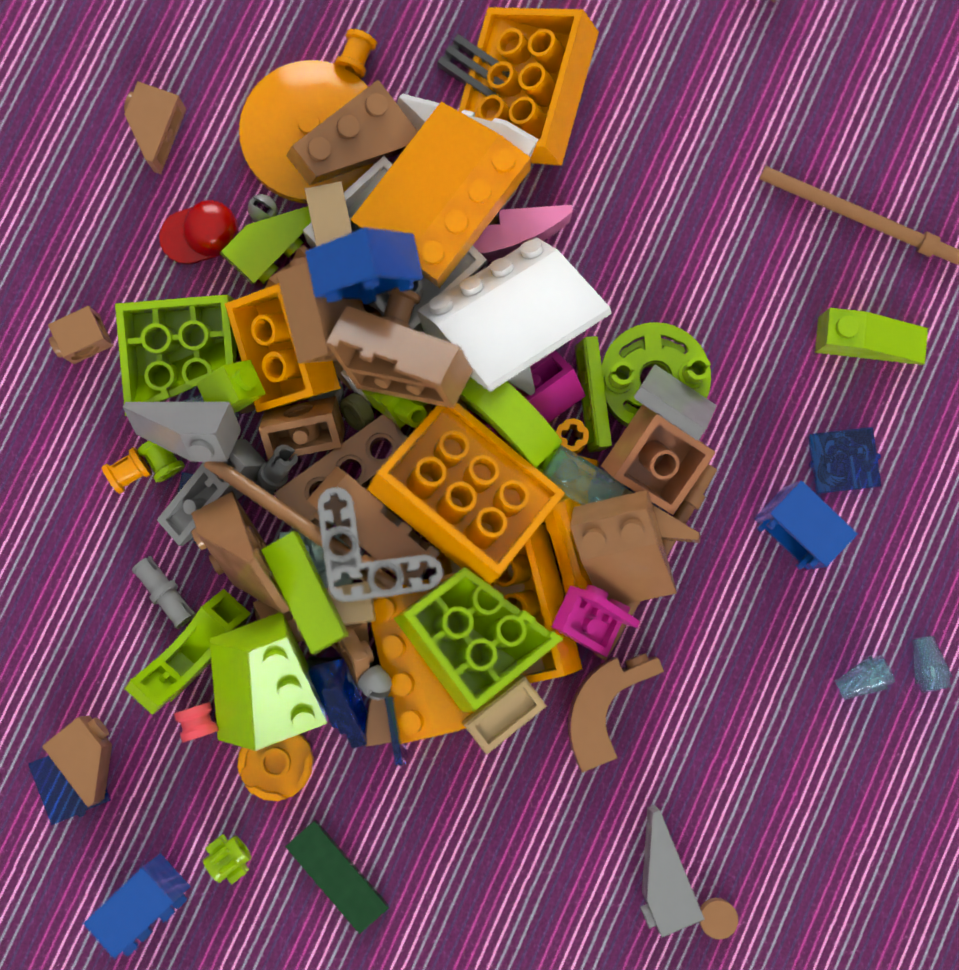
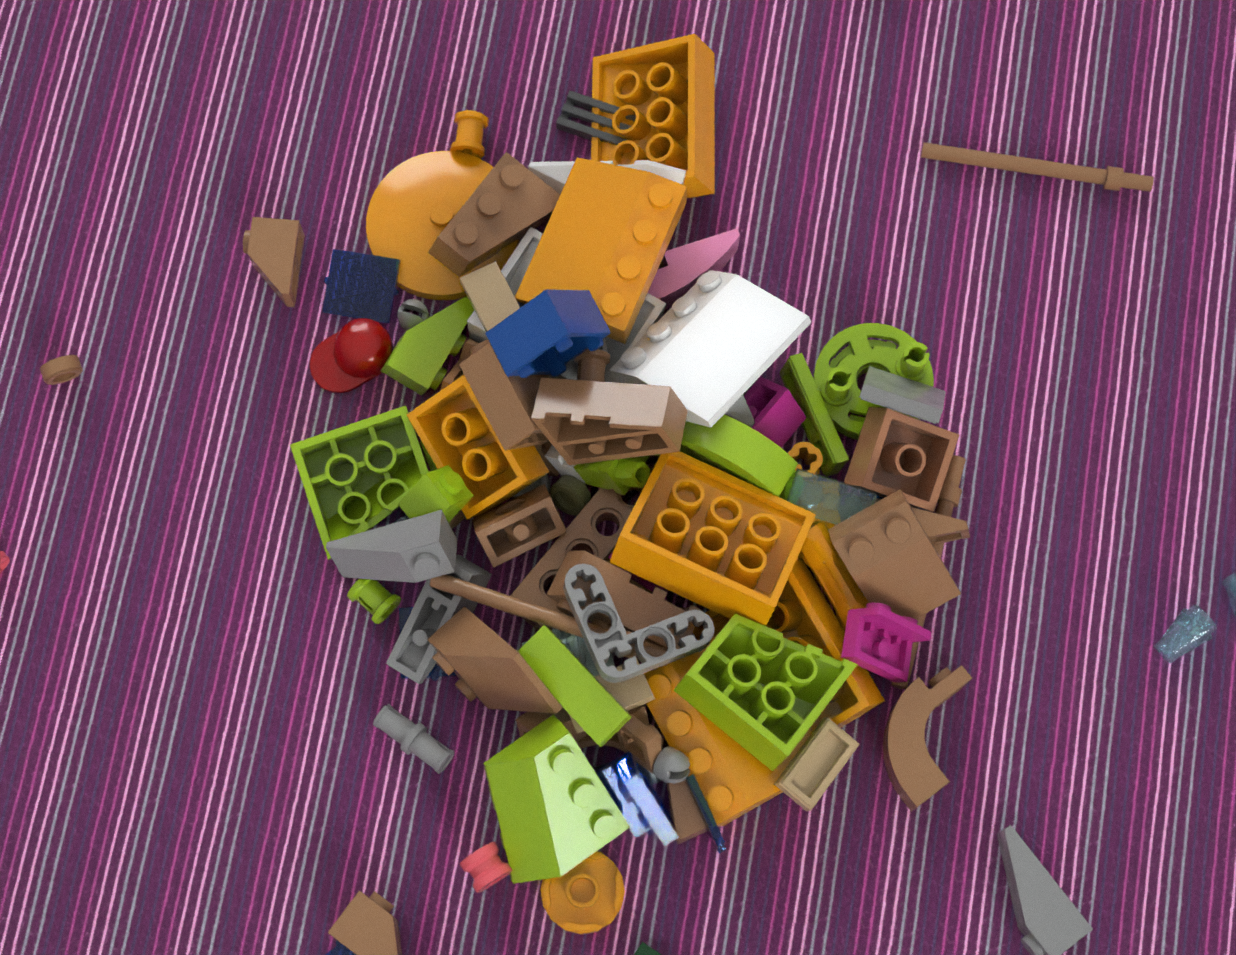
camera: 10 degrees left, 10 degrees down
medium nougat brick [48,306,114,364] -> none
light orange bush [101,447,152,494] -> none
lime arch [125,589,251,715] -> none
dark grey pin [251,445,298,504] -> none
medium nougat tile [699,898,738,940] -> none
blue container [754,480,858,570] -> none
clear blue piece [808,427,882,494] -> none
lime slope [815,308,928,365] -> none
none -> clear blue piece [322,249,401,324]

